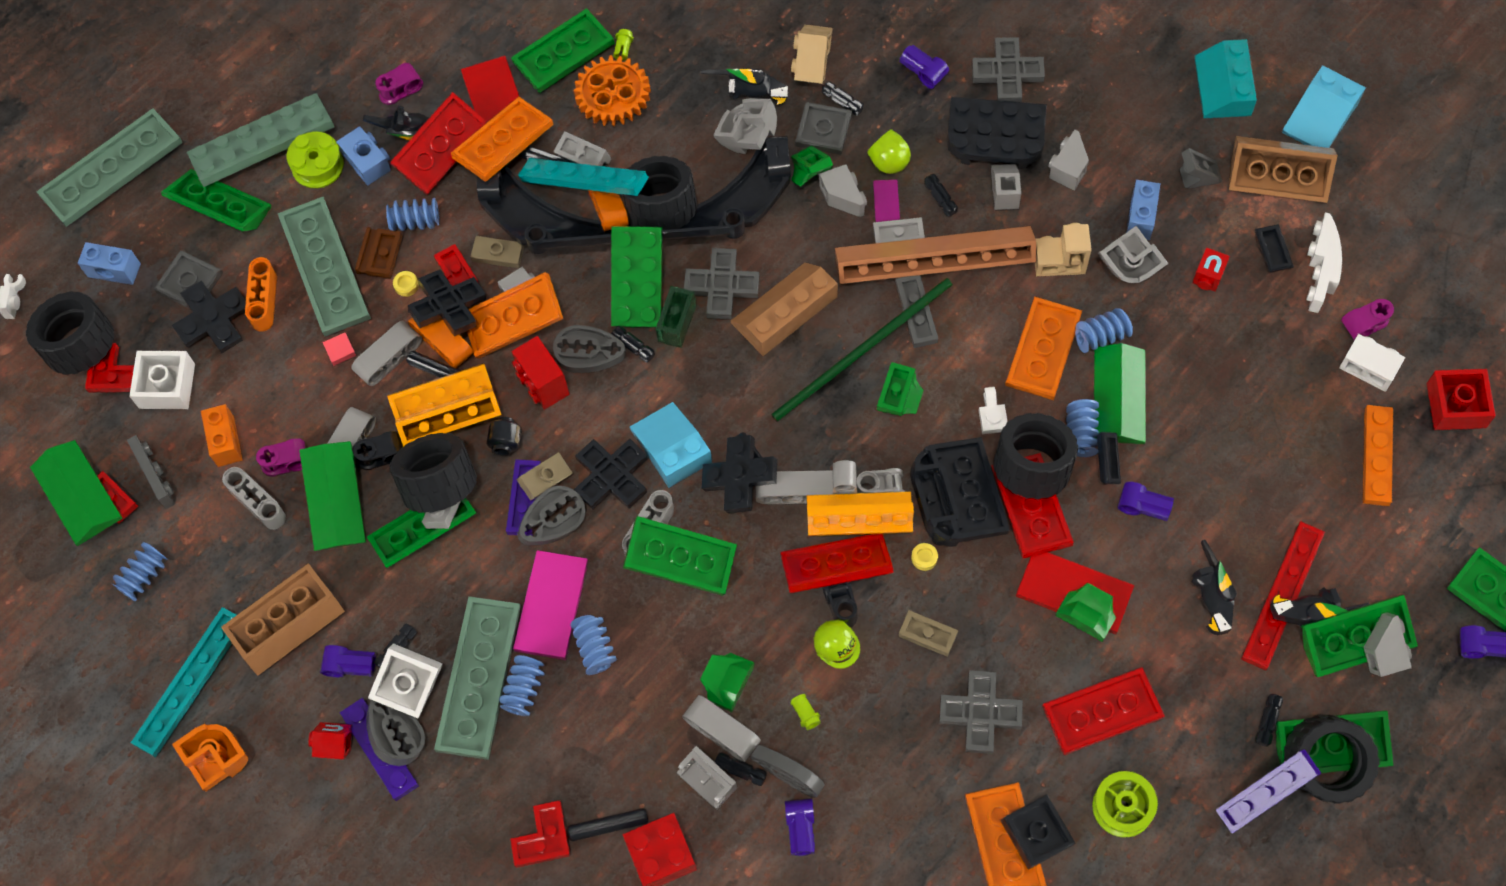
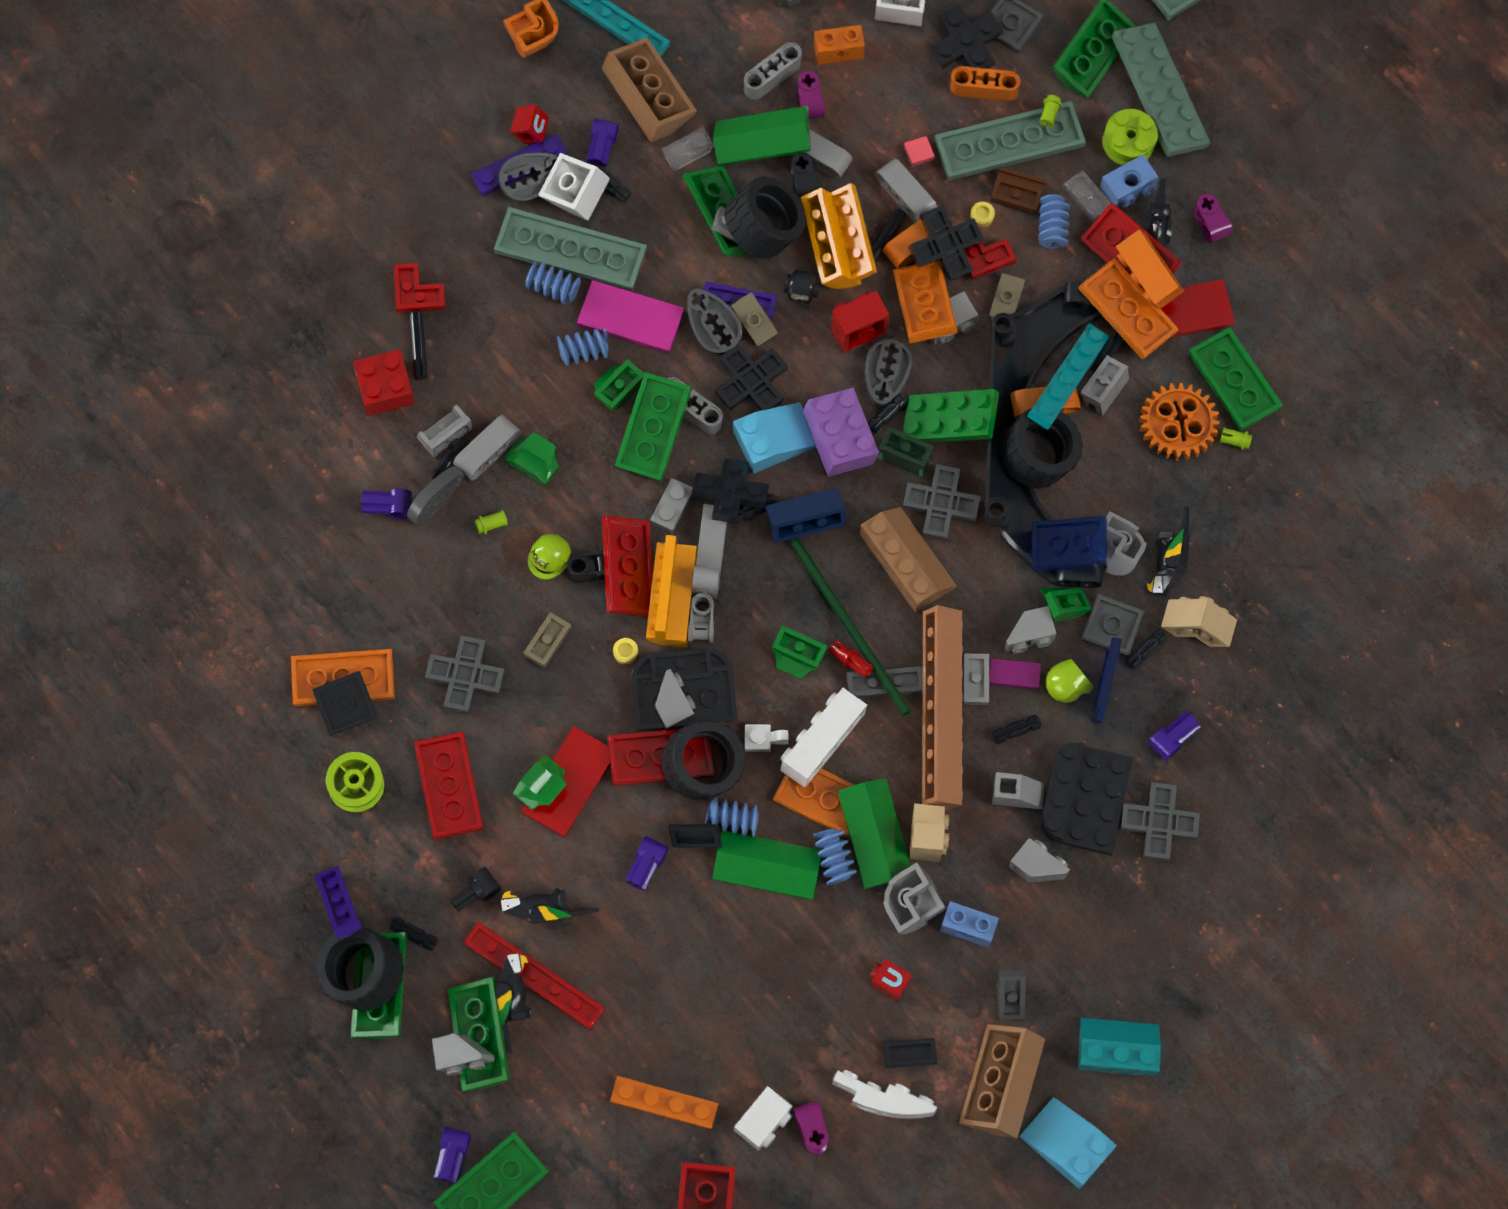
camera: 90 degrees right, 5 degrees up
none -> black axle [450,867,501,911]
none -> green slope [593,359,644,412]
none -> light grey plate [650,478,693,533]
none -> light grey slope [655,669,696,729]
none -> clear plate [662,127,715,171]
none -> dark blue brick [765,488,847,543]
none -> white brick [780,688,867,788]
none -> medium lavender brick [803,388,879,477]
none -> red axle [829,640,873,677]
none -> green slope [837,779,910,890]
none -> clear blue tile [1032,516,1107,572]
none -> lime pin [1039,95,1062,127]
none -> clear plate [1063,170,1110,222]
none -> clear blue tile [1091,637,1122,724]
none -> orange brick [1116,229,1184,308]

